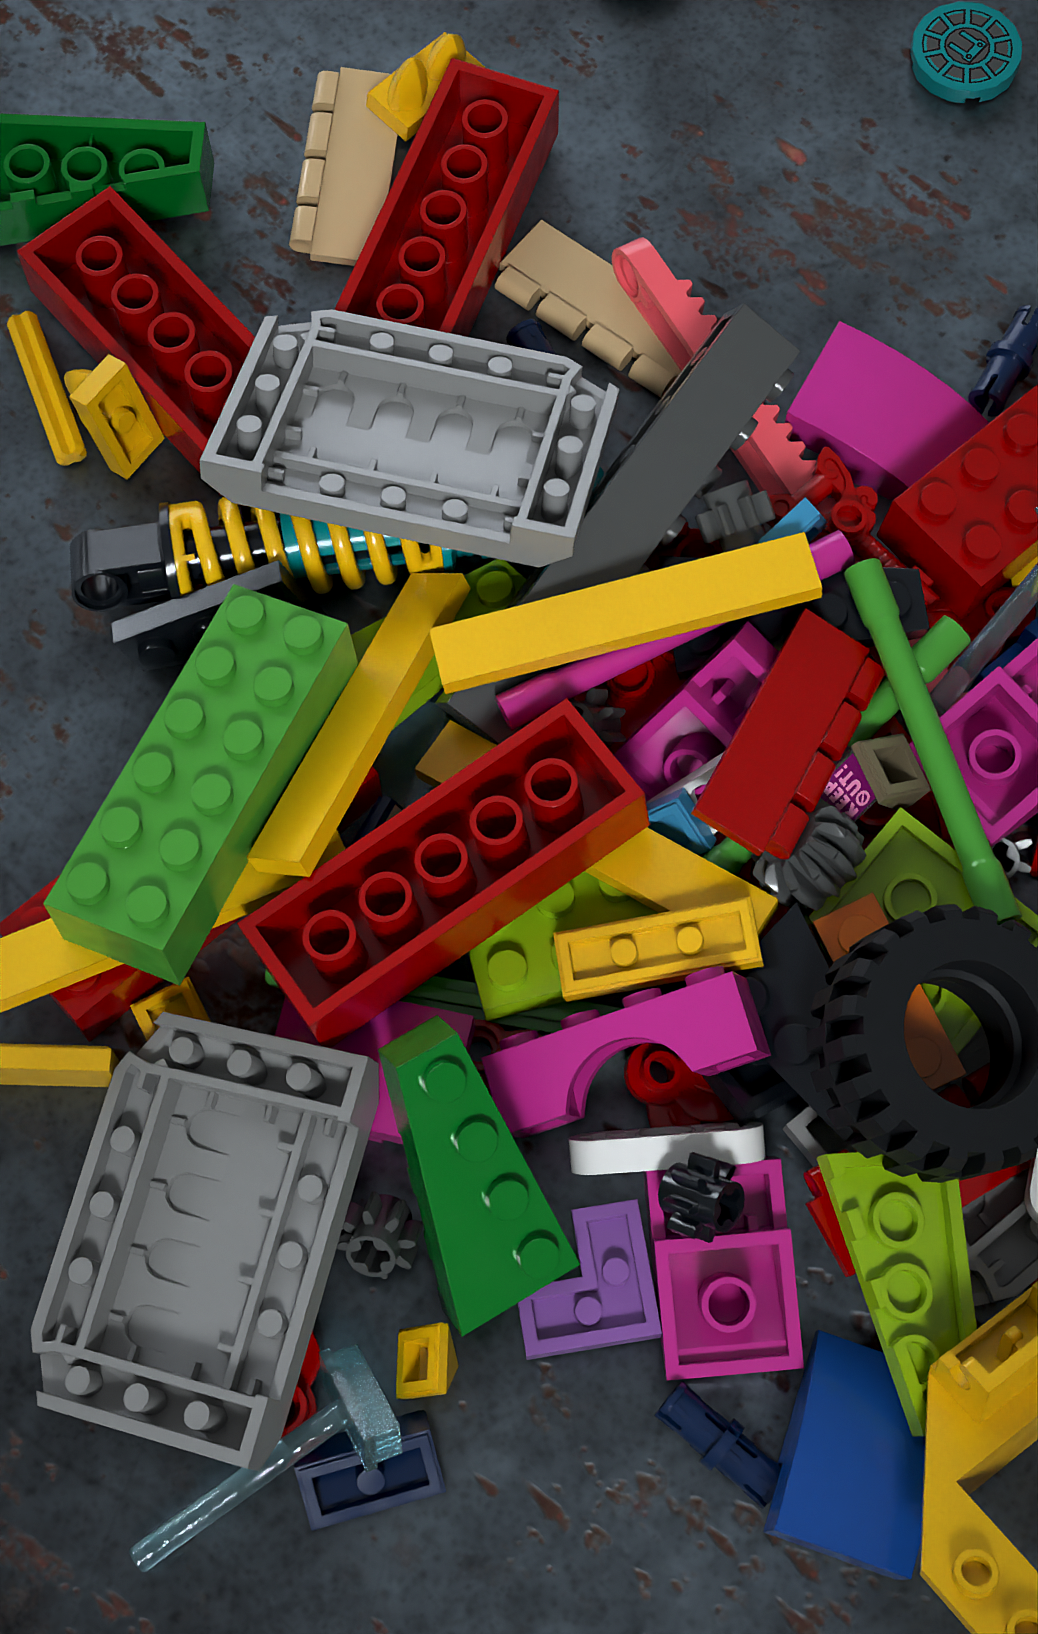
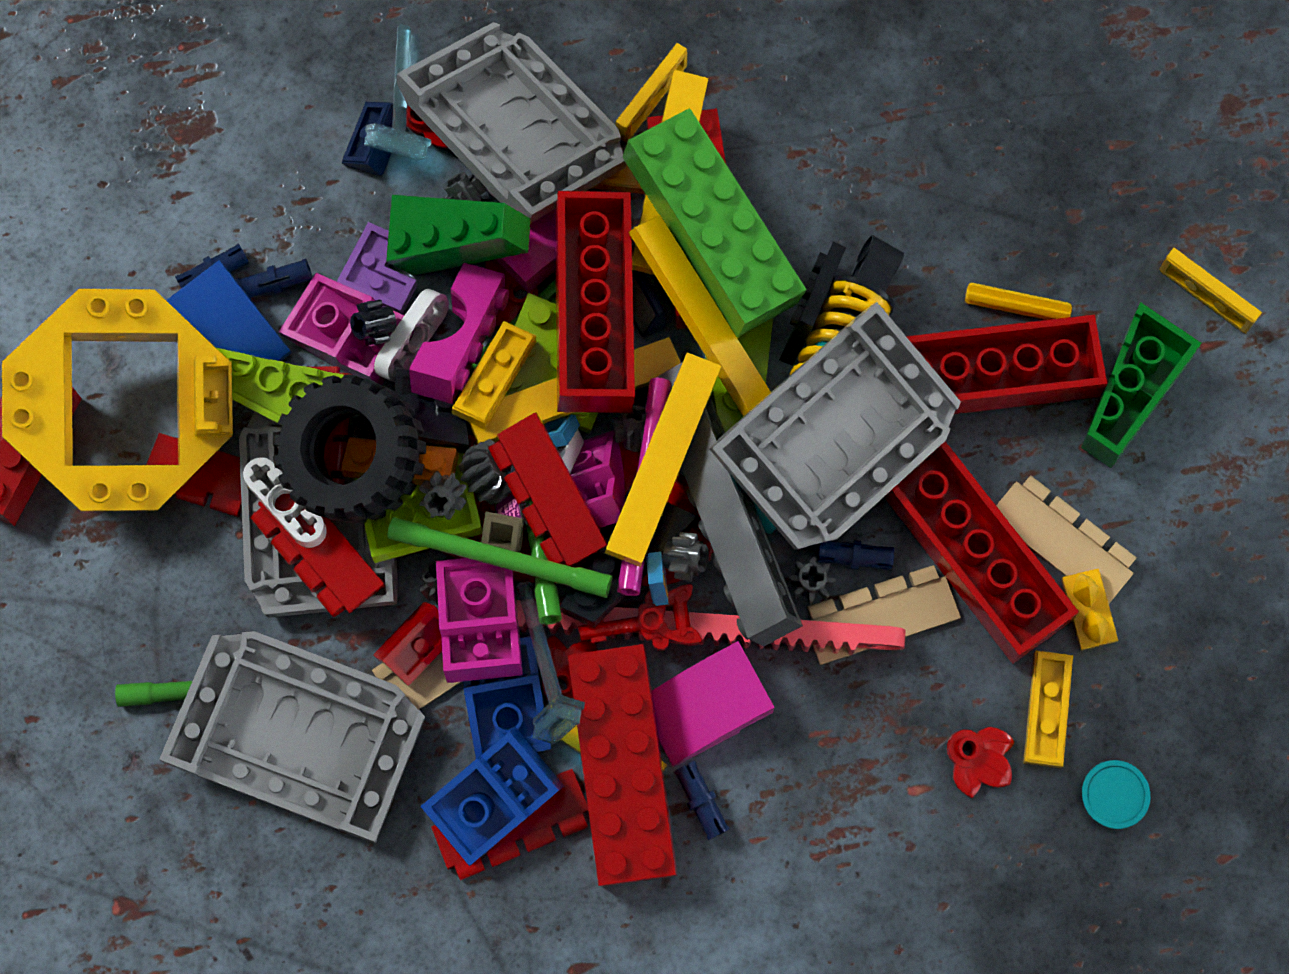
camera: 125 degrees right, 5 degrees up
yellow tile [64,354,165,480] -> none
yellow slope [396,1322,459,1400] -> none
teal tile [910,1,1022,103] -> none
none -> dark blue pin [175,243,250,289]
none -> dark grey gear [419,471,467,520]
none -> dark grey gear [788,556,836,605]
none -> red plate [947,727,1014,798]
none -> yellow tile [1023,650,1073,768]

